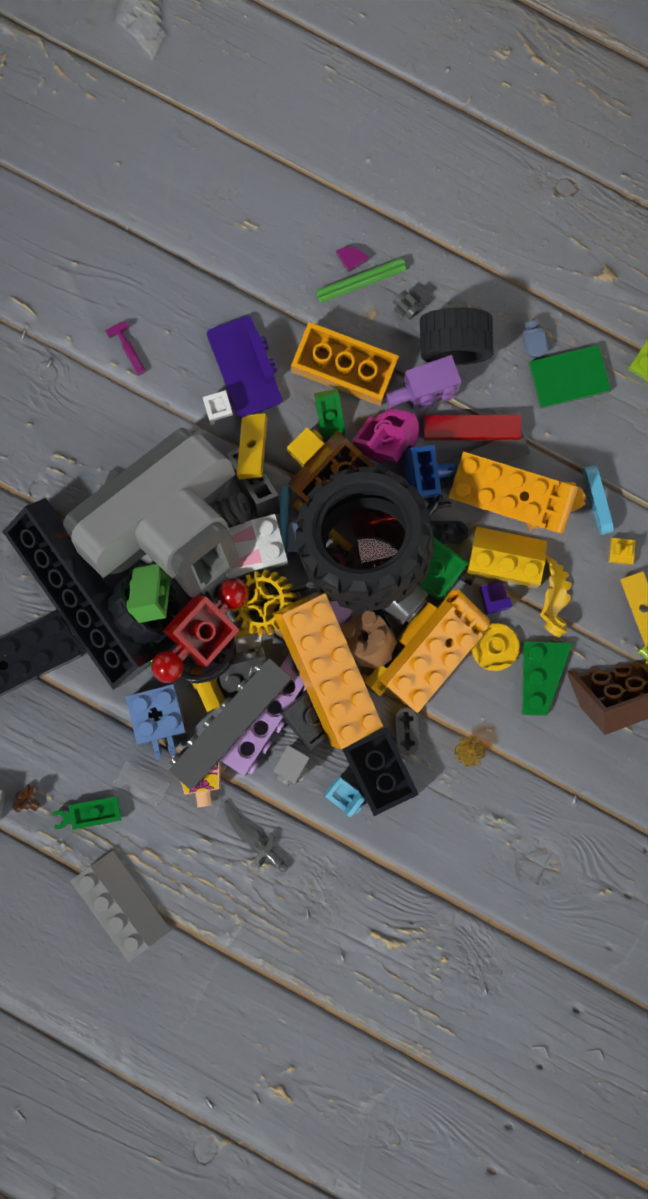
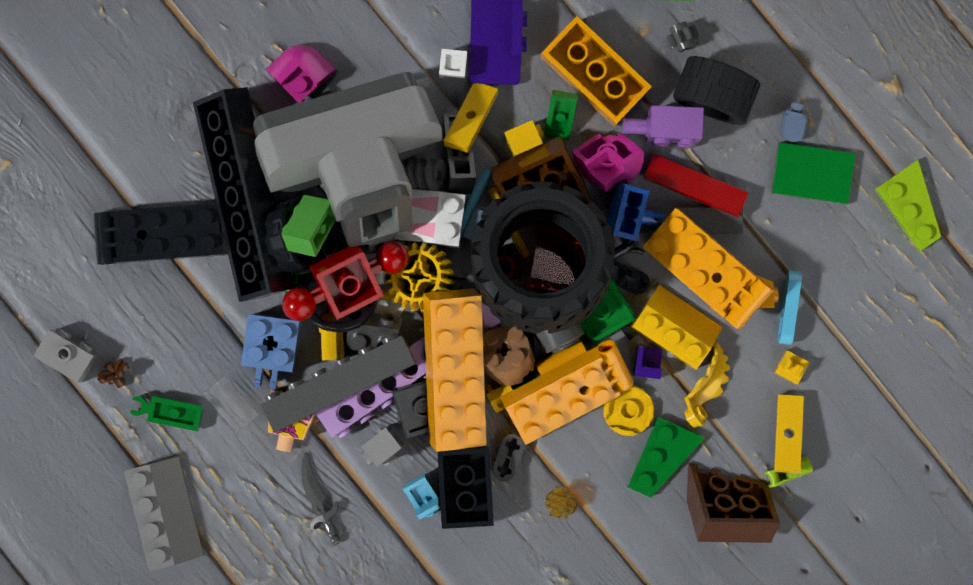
camera: 20 degrees right, 5 degrees up
none -> dark pink brick [265,44,338,103]

